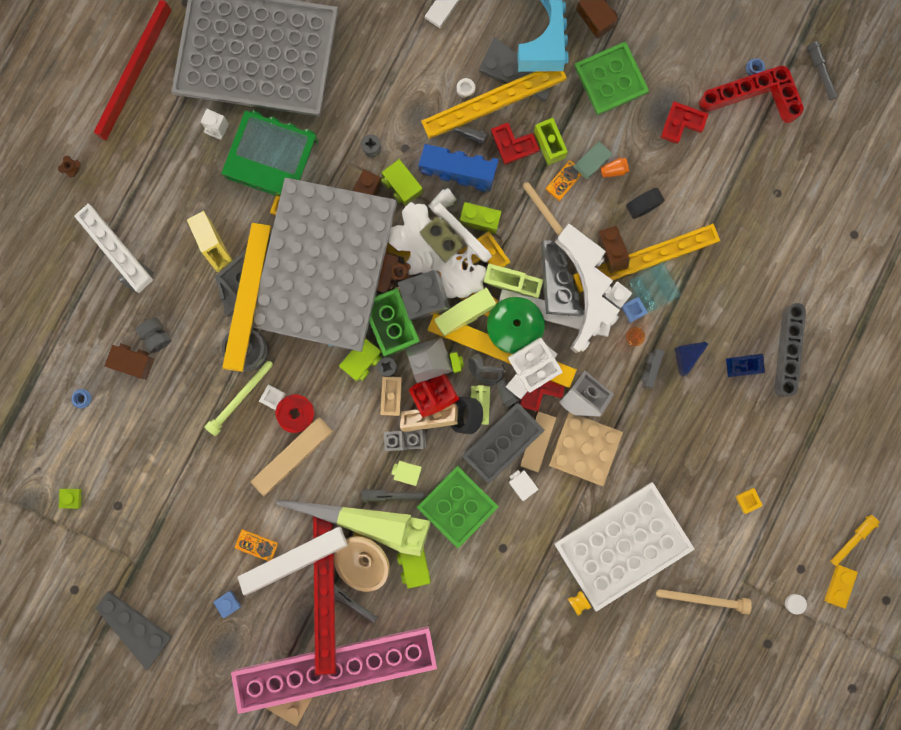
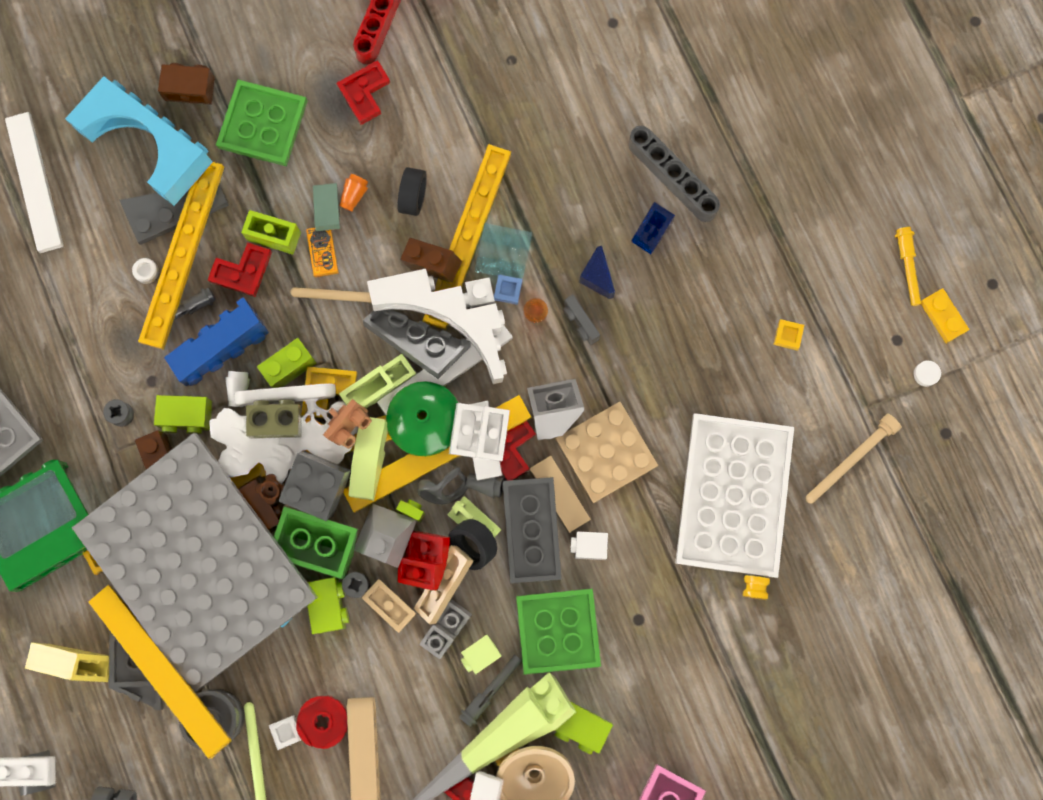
camera: 45 degrees left, 5 degrees down
none -> nougat hips [323,399,372,449]

